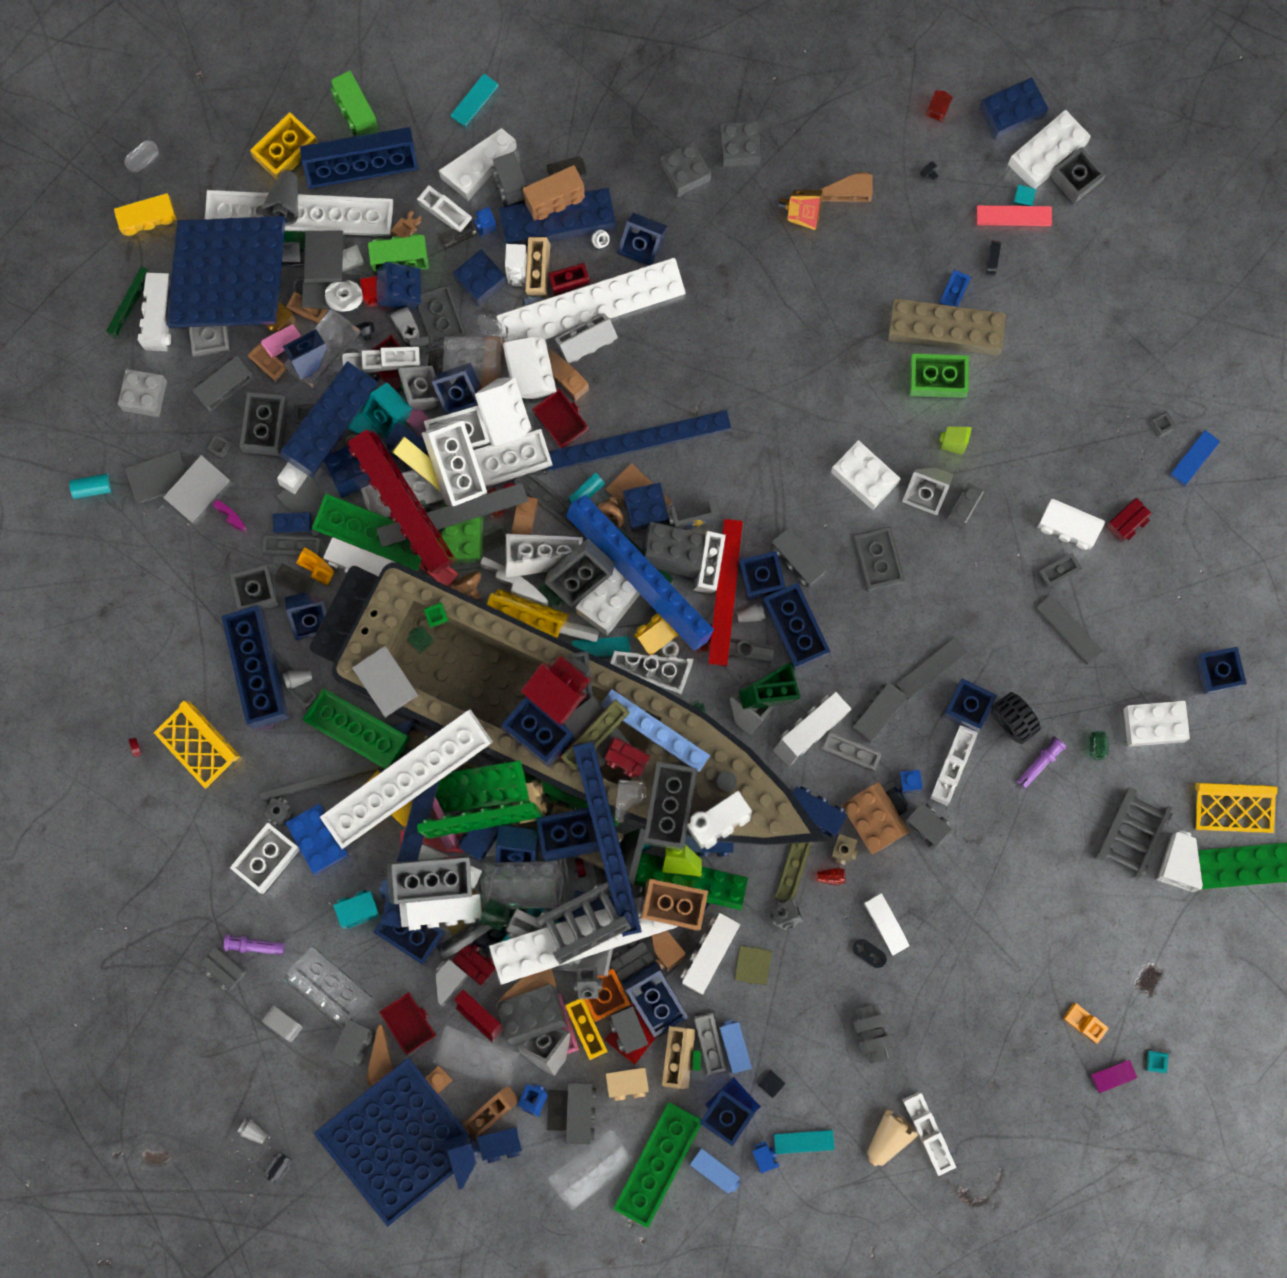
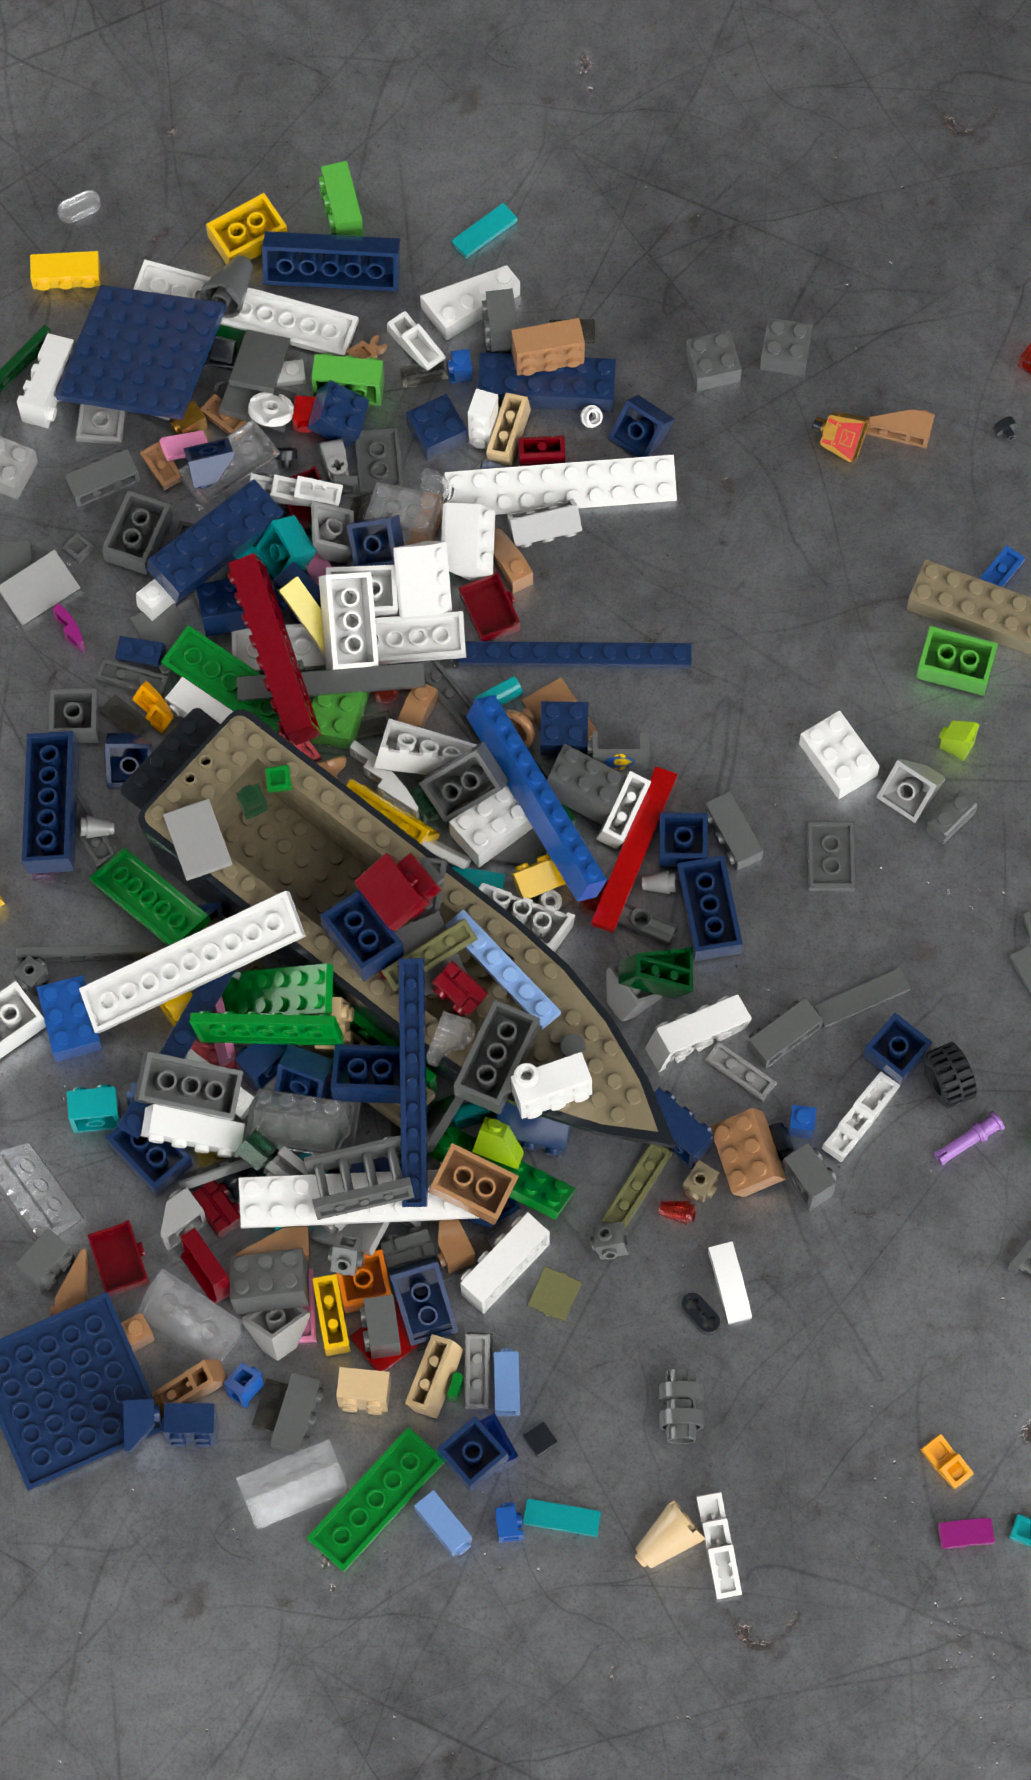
camera: 15 degrees right, 10 degrees down
dark red tile [575,858,586,878] -> none

